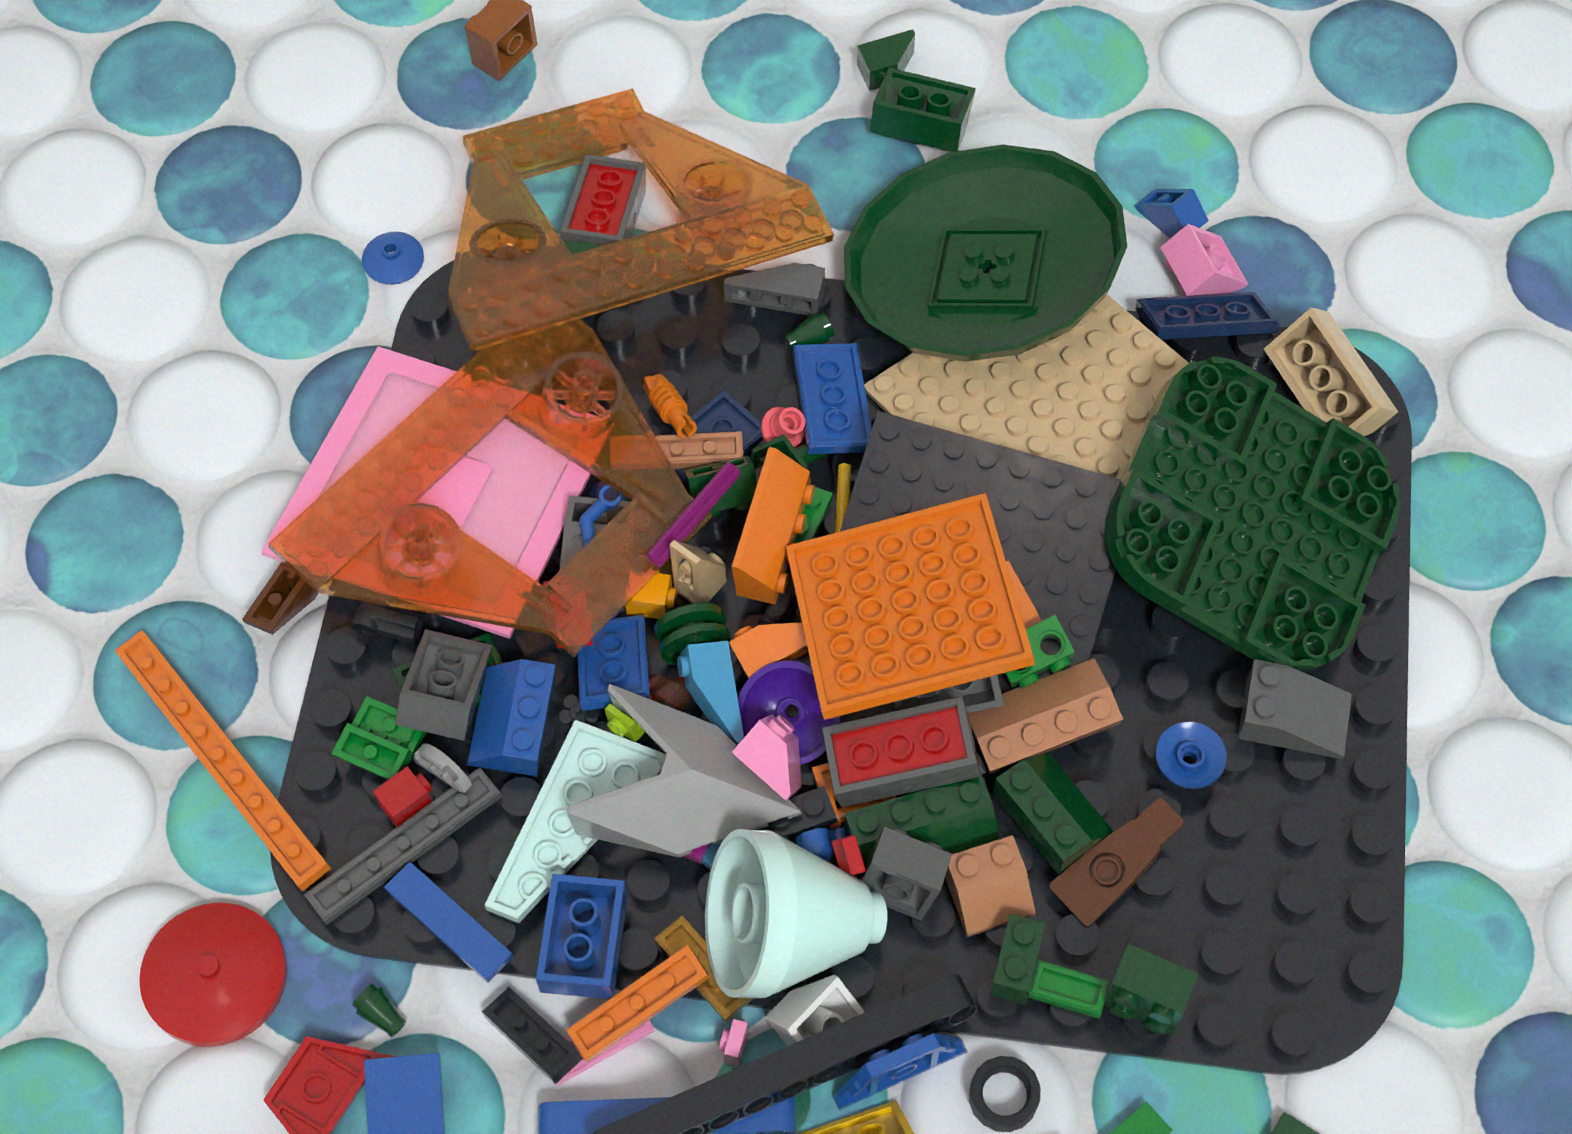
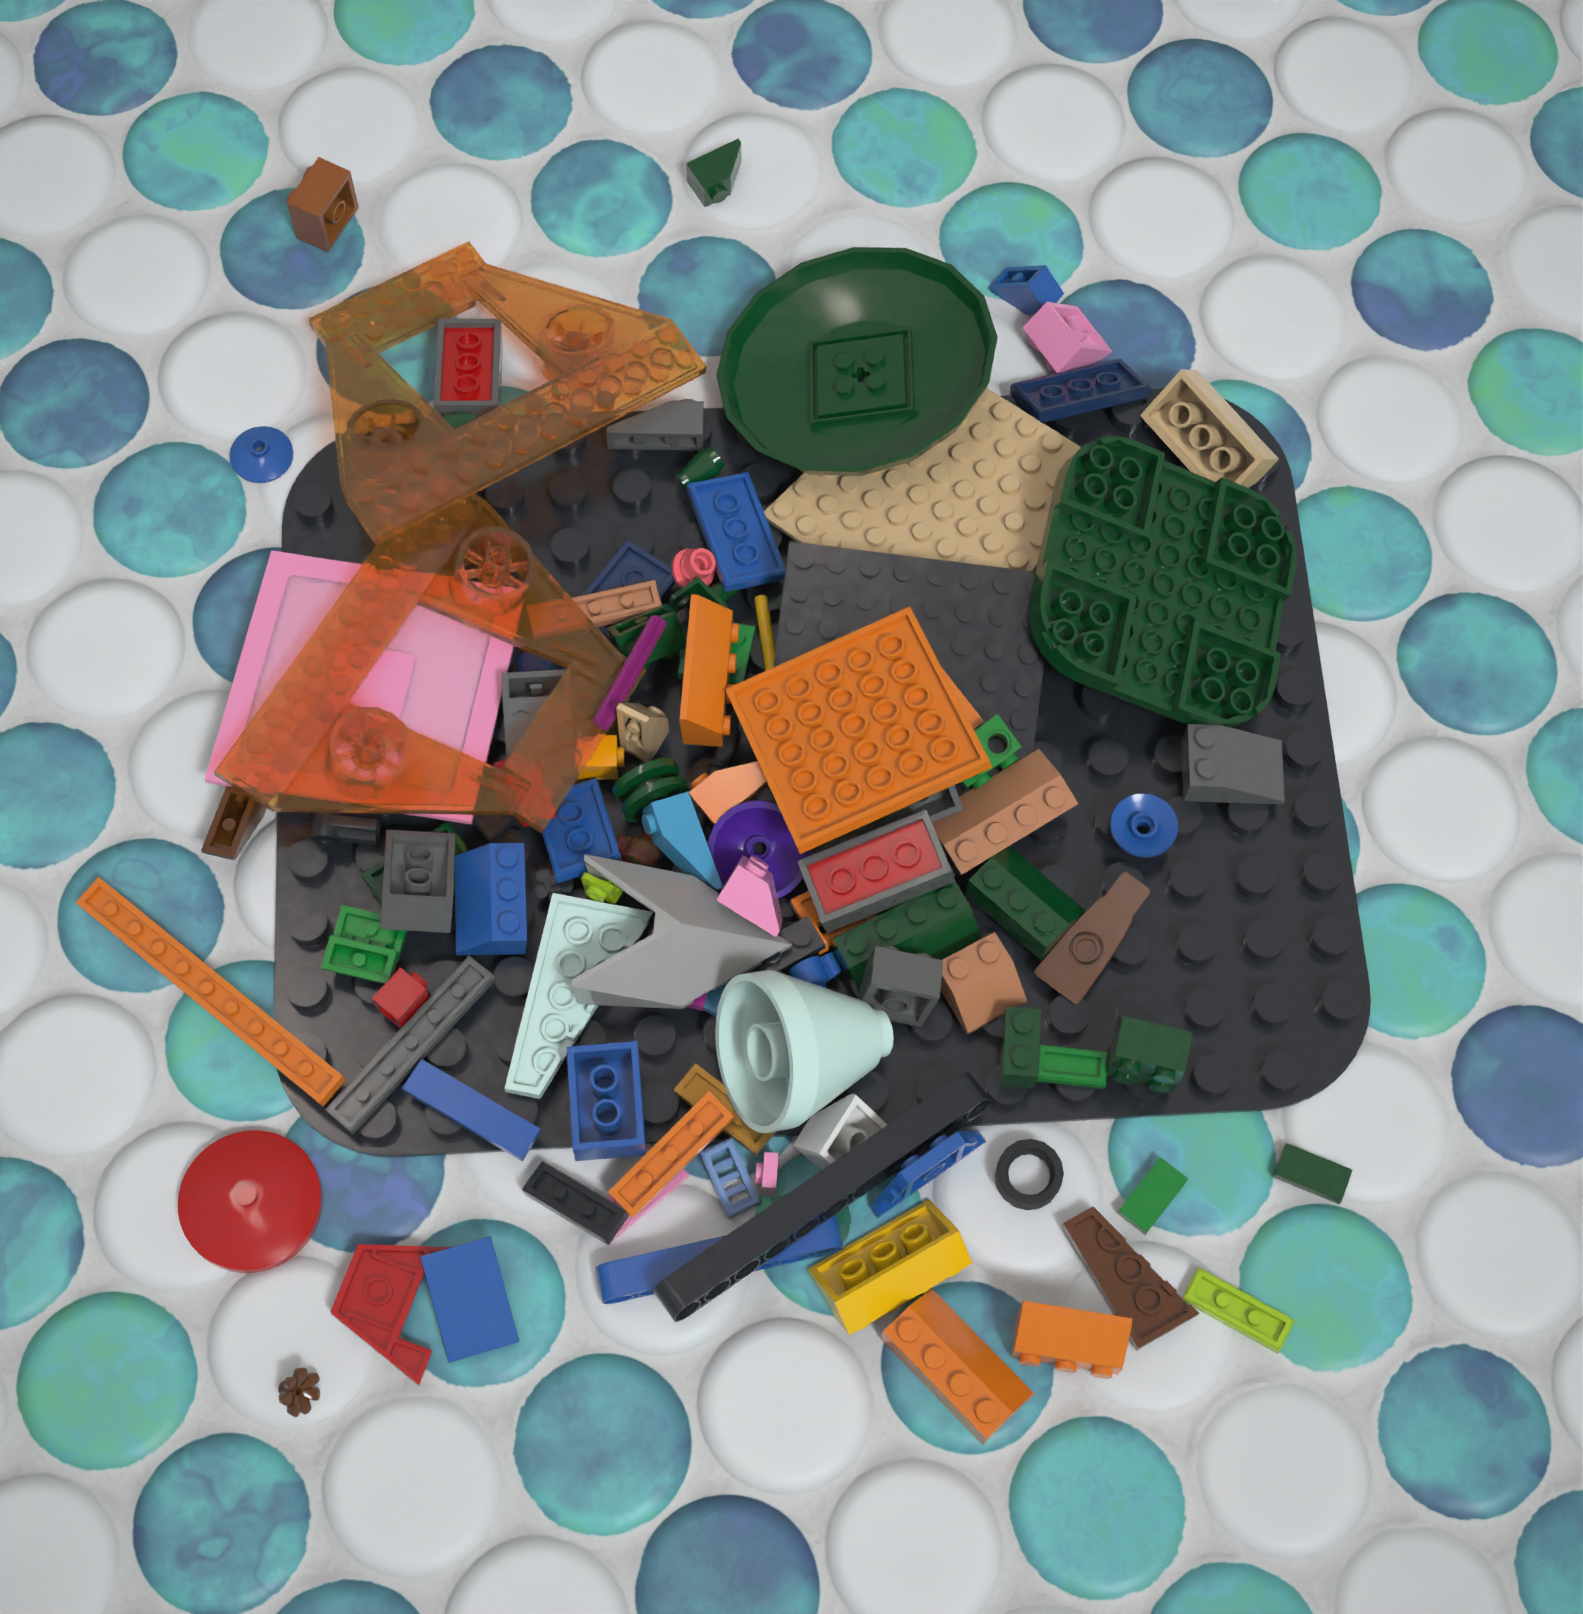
camera: 15 degrees left, 5 degrees up
dark green cone [352,983,407,1038] -> none
light grey tile [414,744,472,793] -> none
blue arm [579,485,621,560] -> none
orange hinge [643,374,697,439] -> none
red slope [832,835,866,875] -> none
dark green slope [870,67,976,152] -> none
none -> medium blue slope [699,1138,761,1218]

